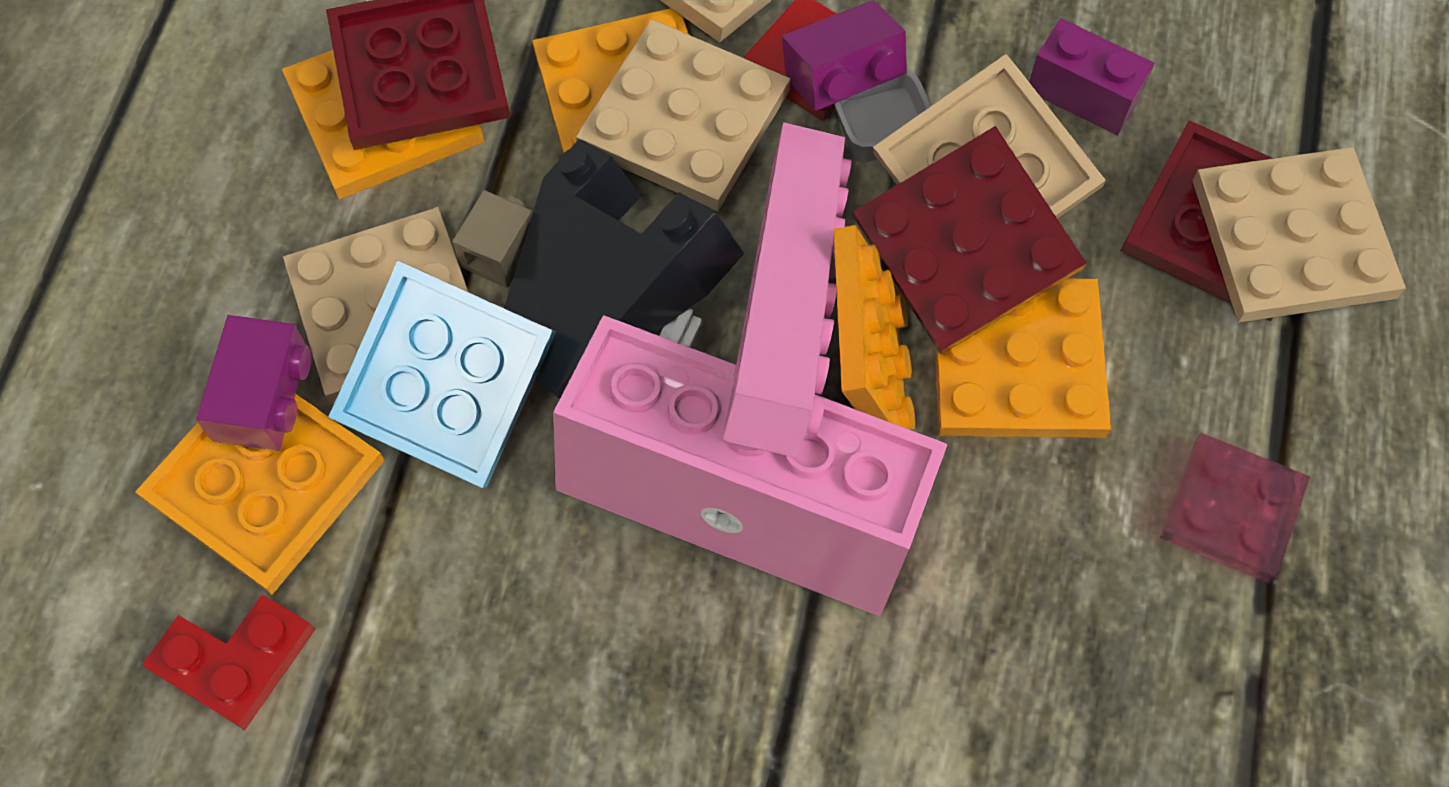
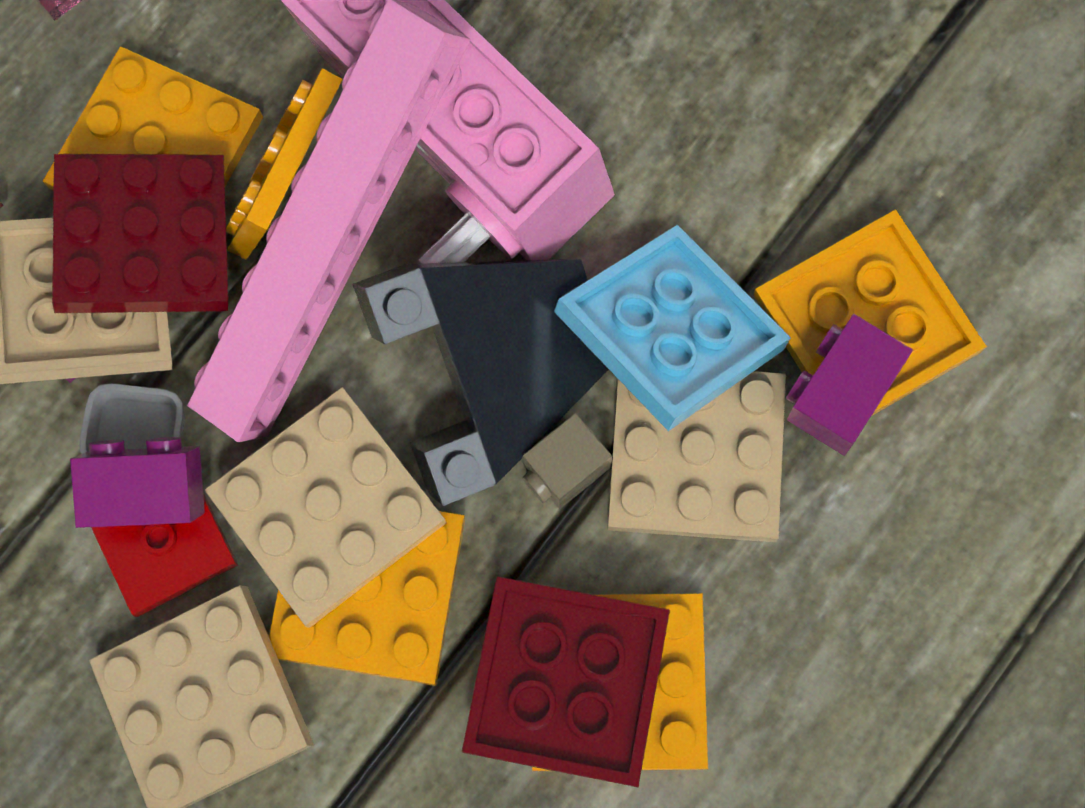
camera: 150 degrees left, 10 degrees up
red plate [142,594,315,731] -> none

